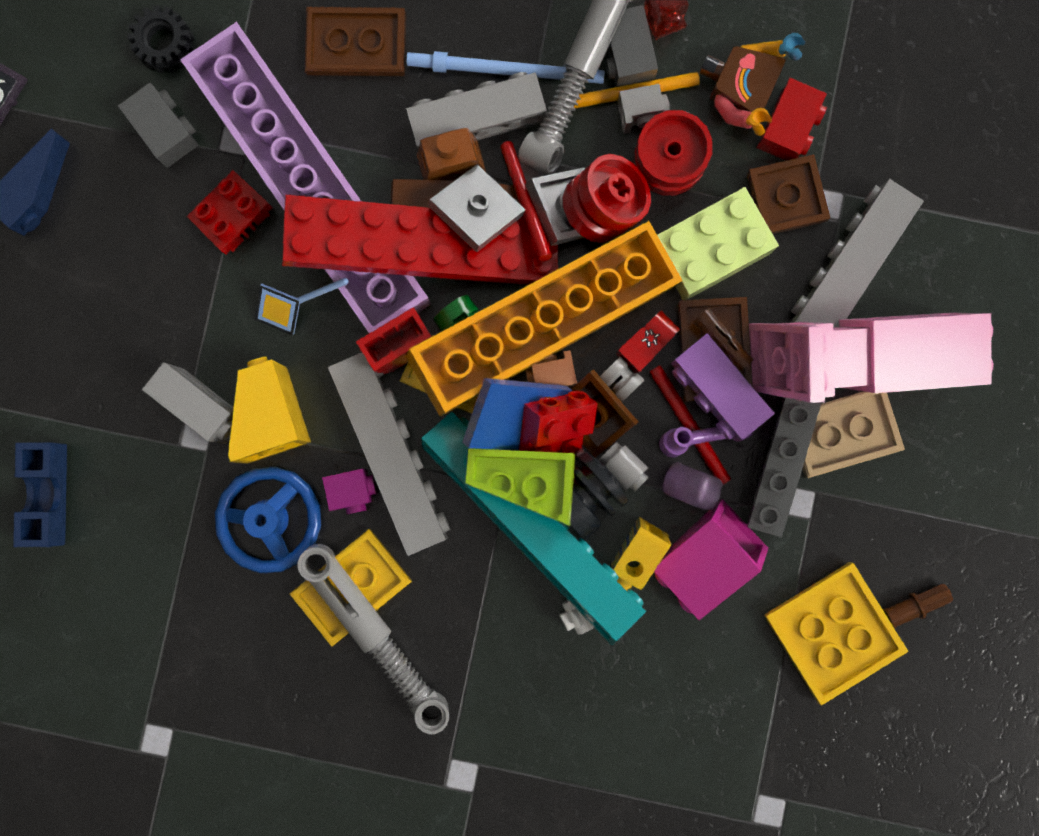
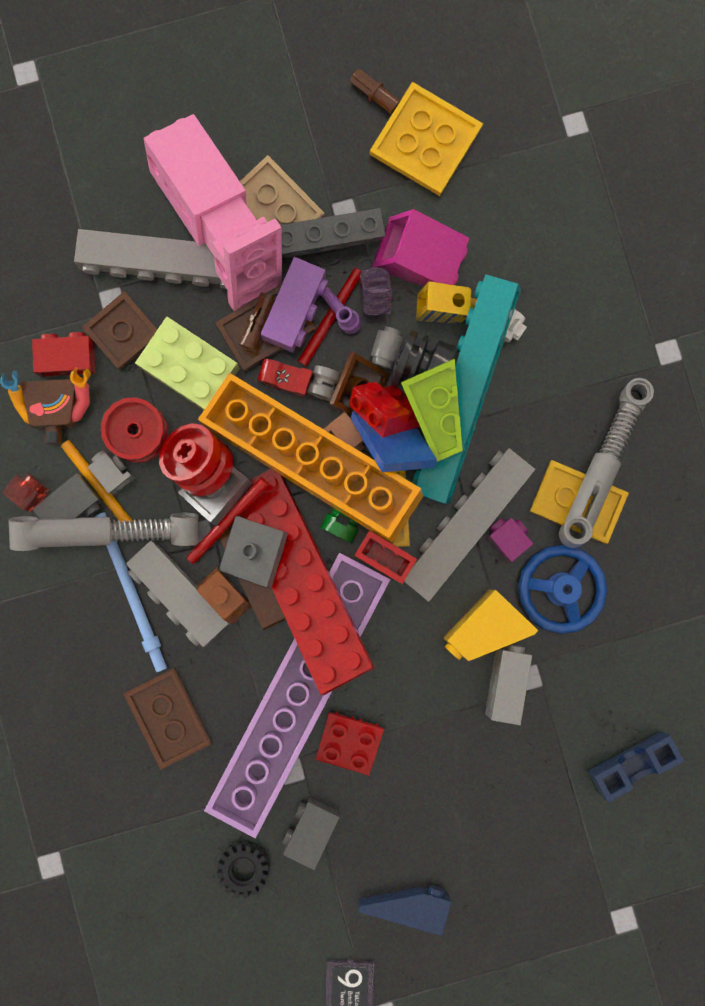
camera: 125 degrees left, 0 degrees up
piece [255,278,349,335] -> none

